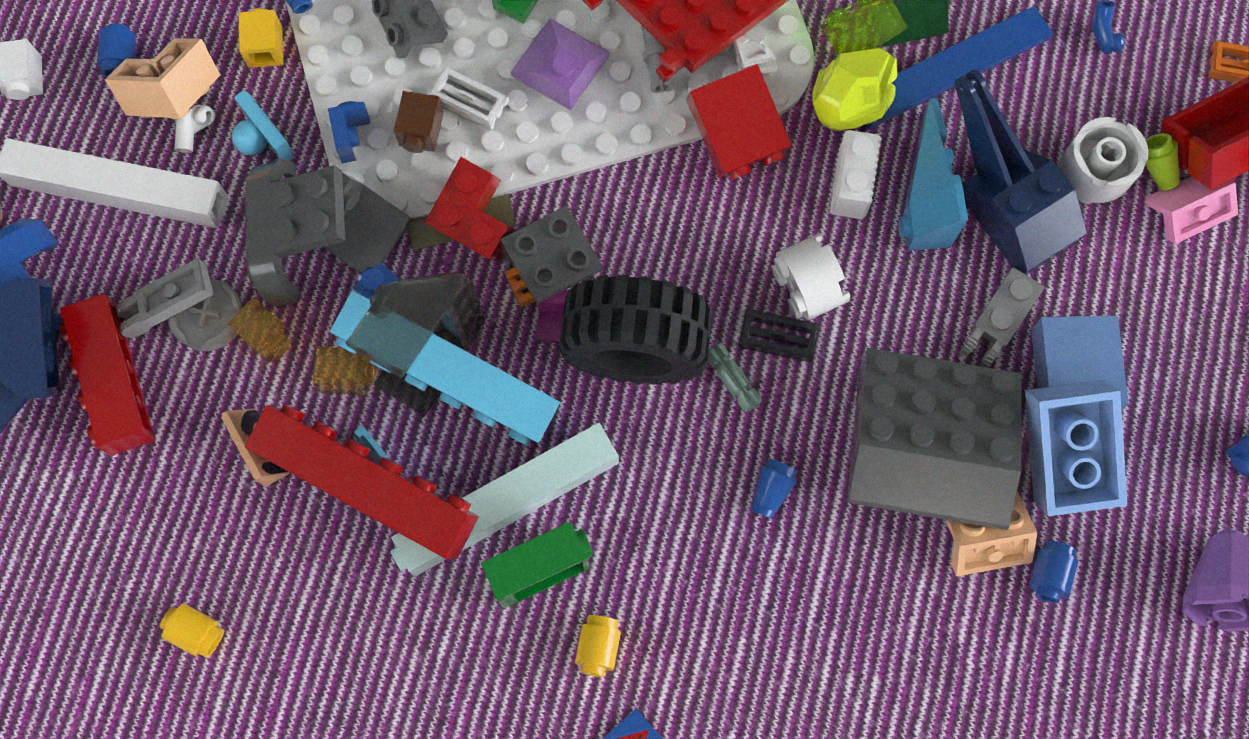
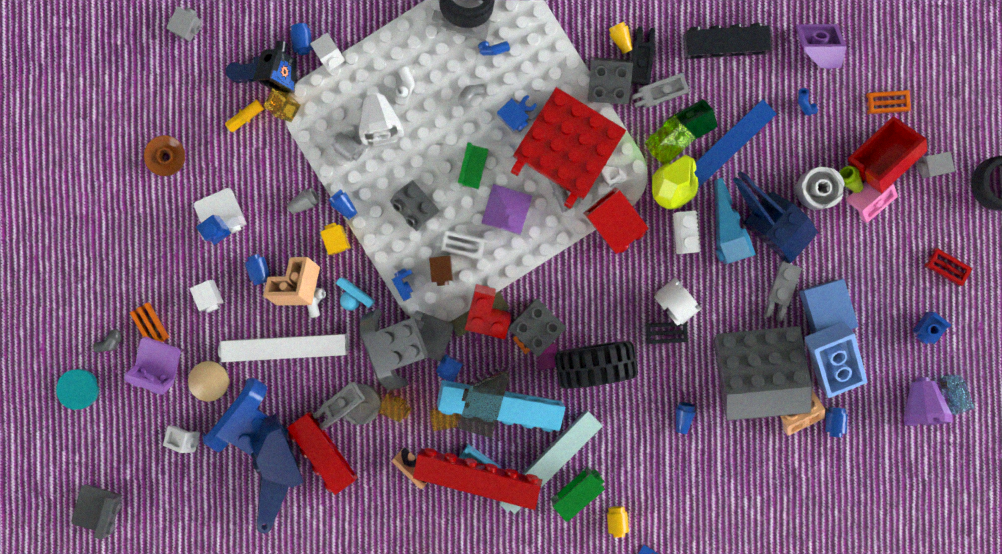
camera: 15 degrees left, 15 degrees up
sand green axle [708,344,762,412] -> none

